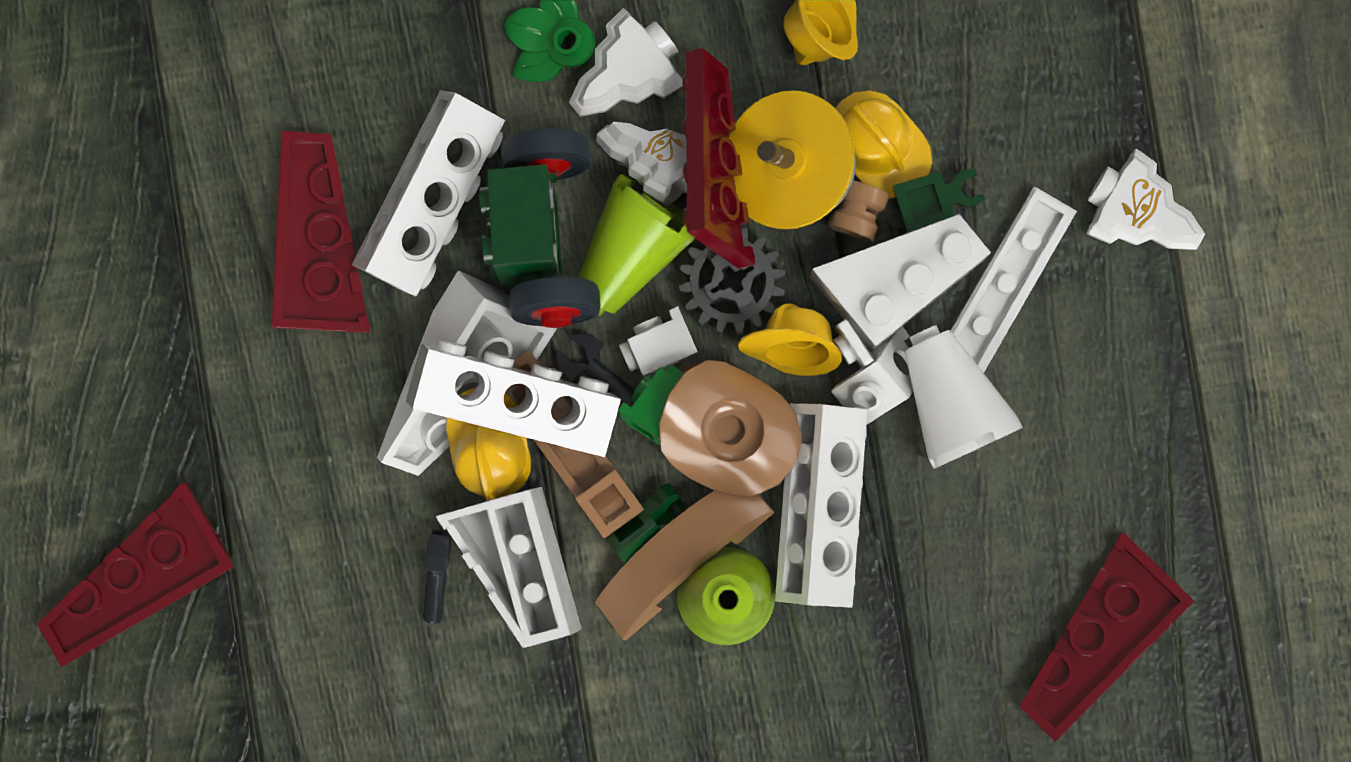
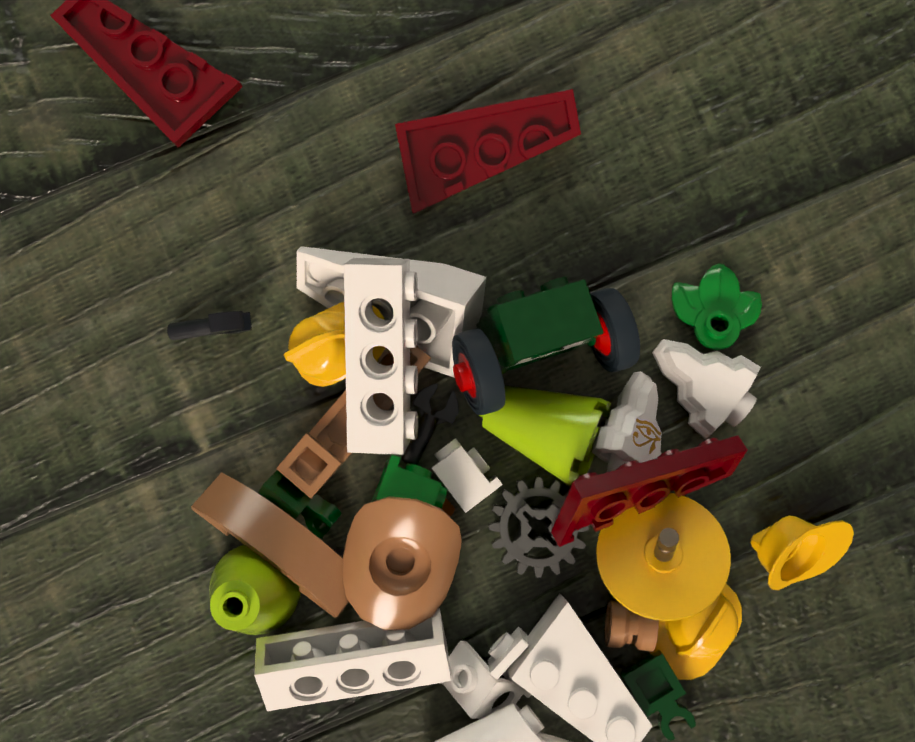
camera: 75 degrees right, 0 degrees up
white brick [352,90,505,296] -> none
white wedge [435,487,582,648] -> none
yellow piece [738,303,842,376] -> none

